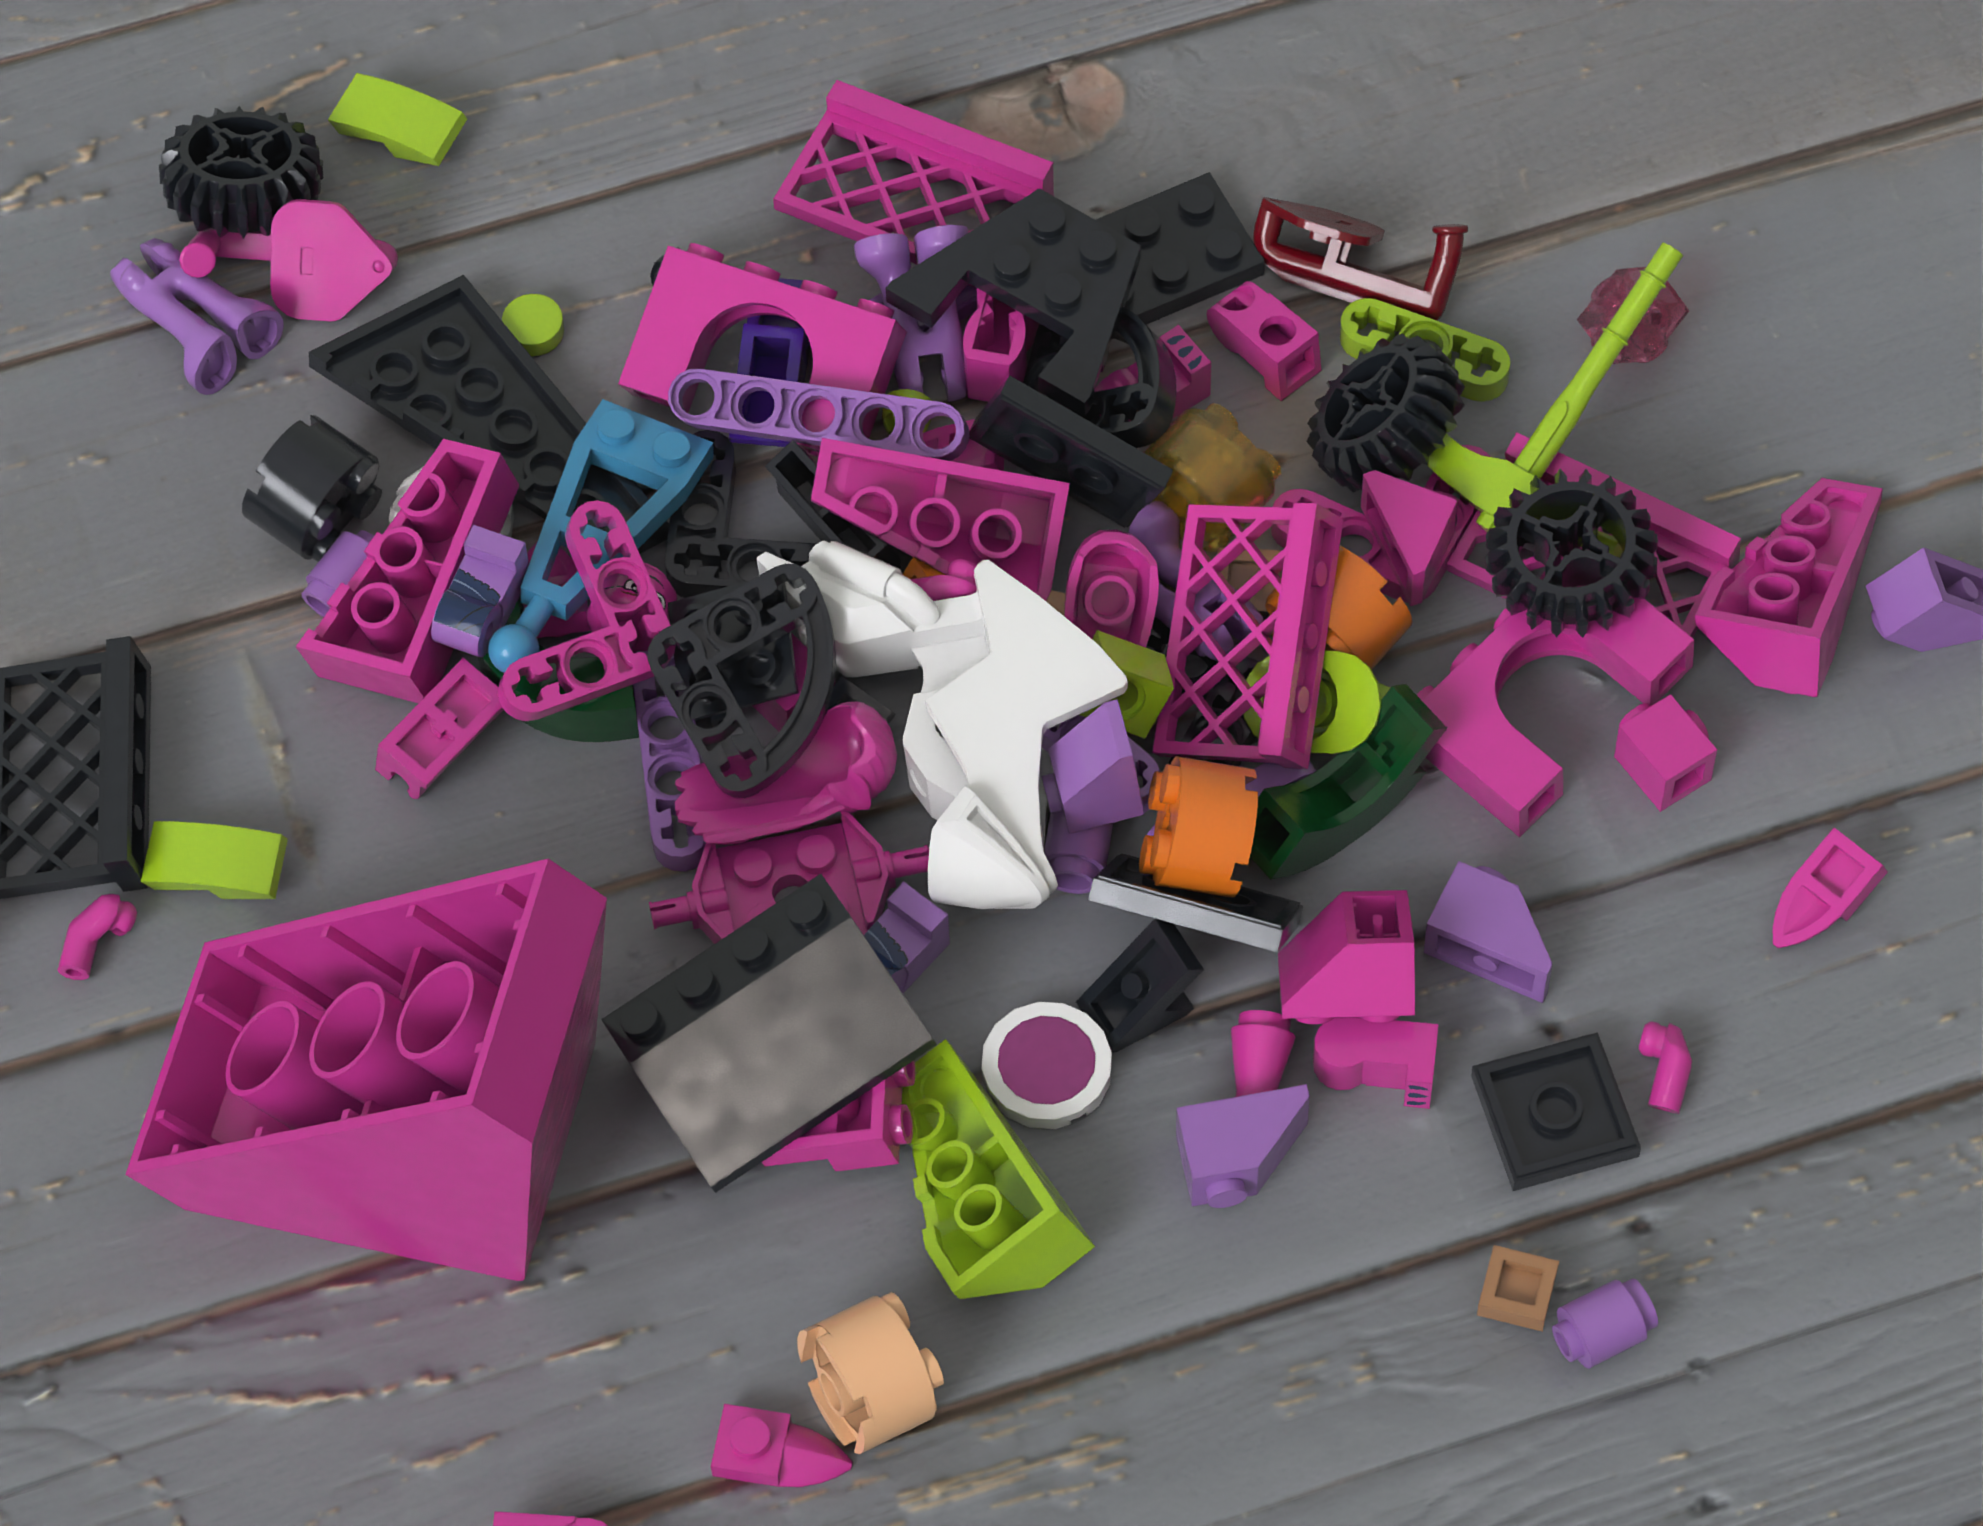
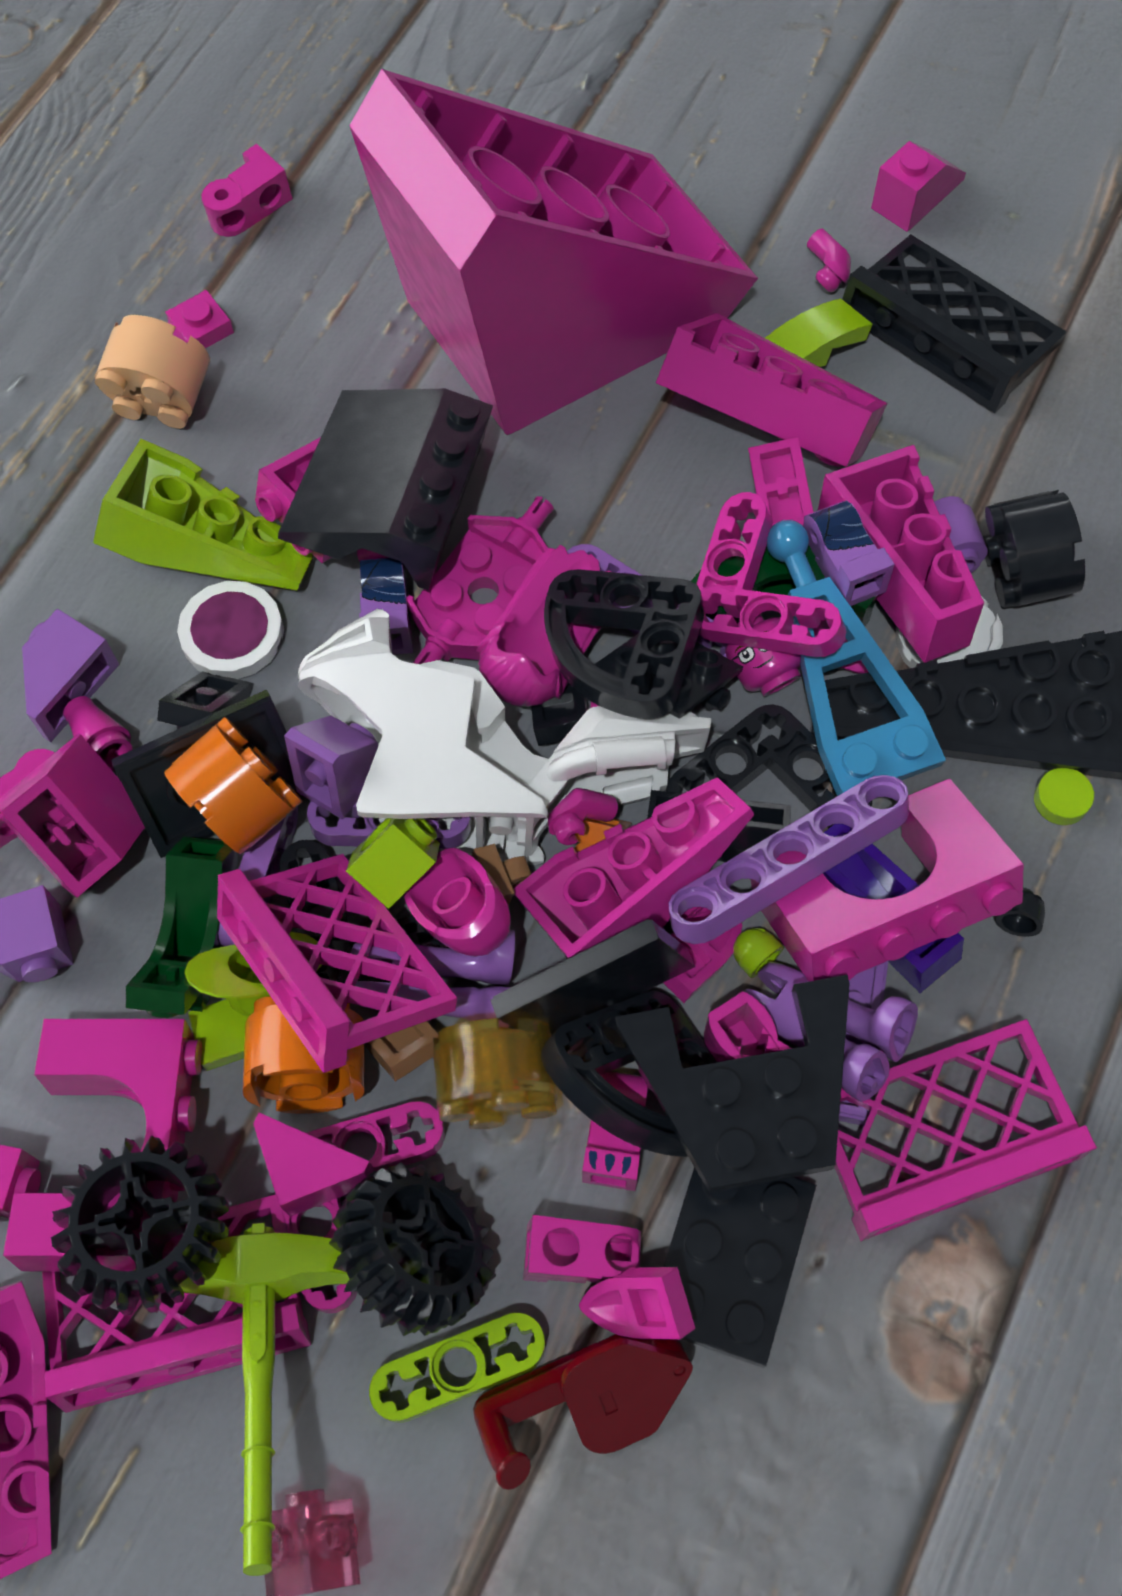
camera: 135 degrees right, 5 degrees up
none -> dark pink plate [579,1267,696,1340]
none -> dark pink wedge [656,313,888,467]

